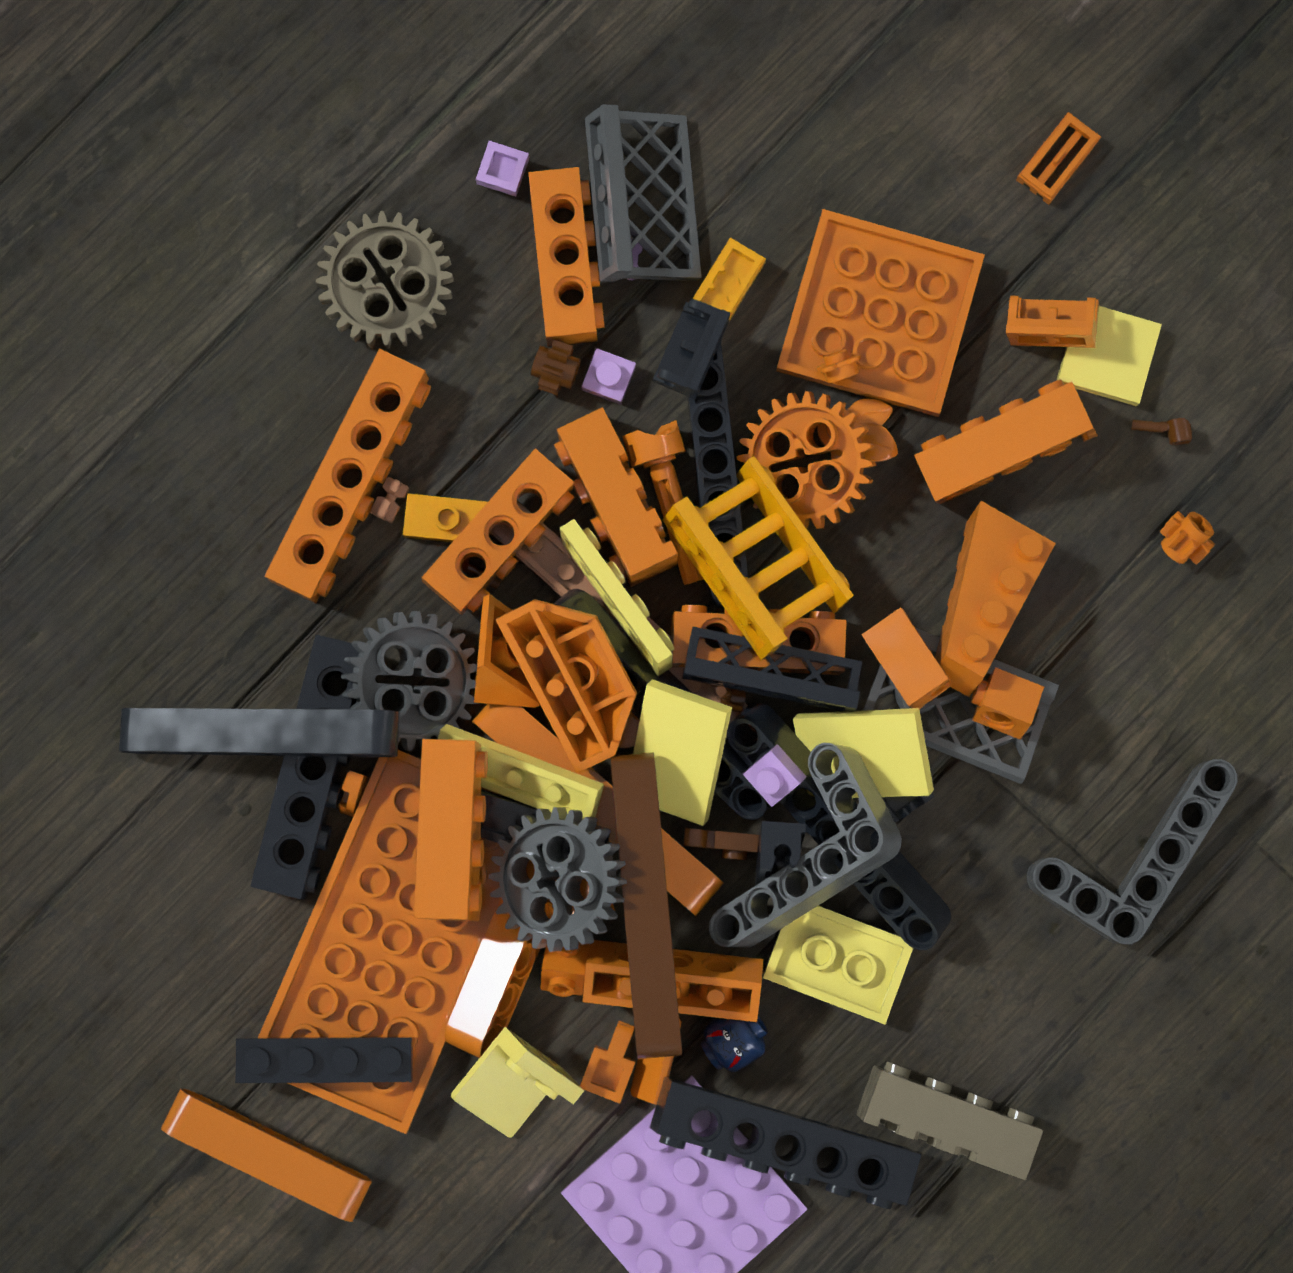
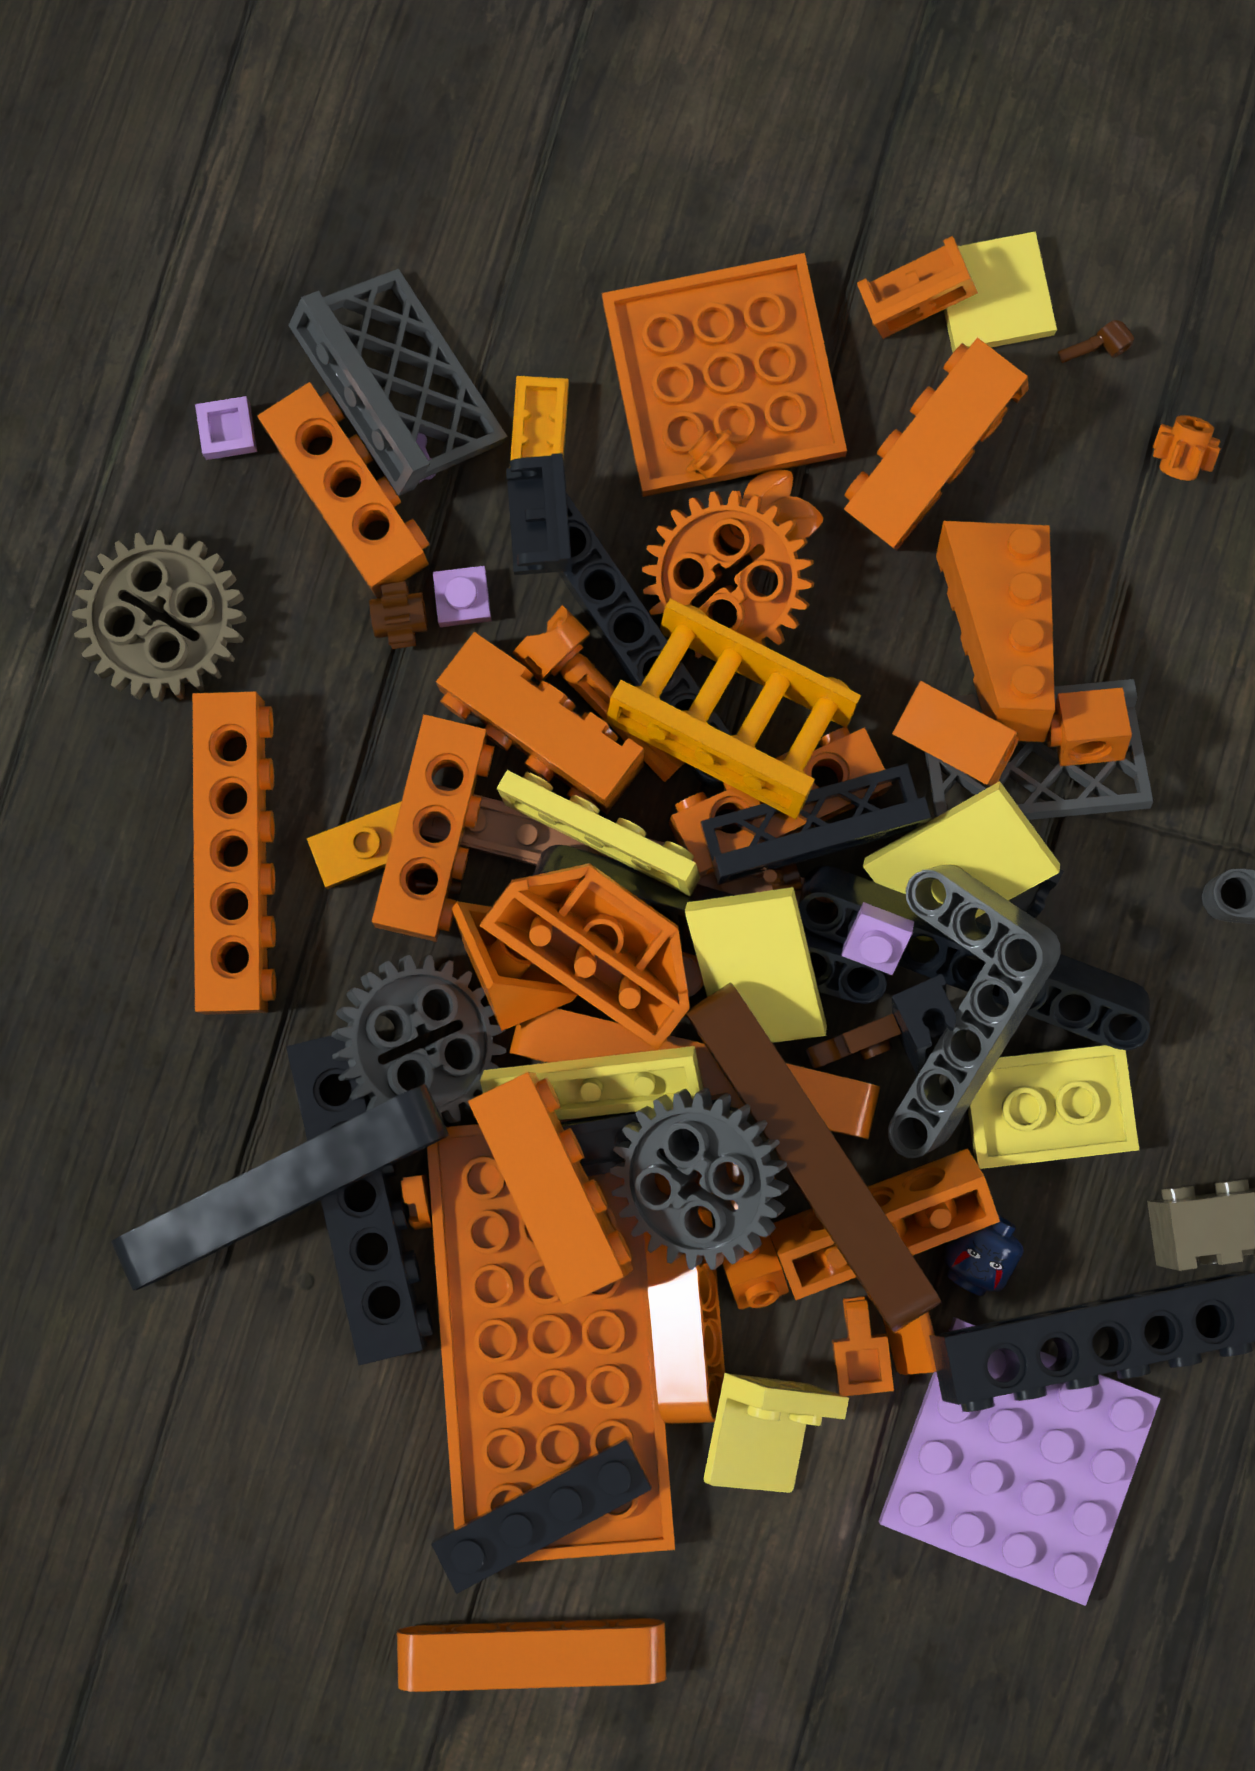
camera: 20 degrees left, 0 degrees up
nougat piece [370,477,409,523] -> none
orange tile [1016,112,1101,205] -> none

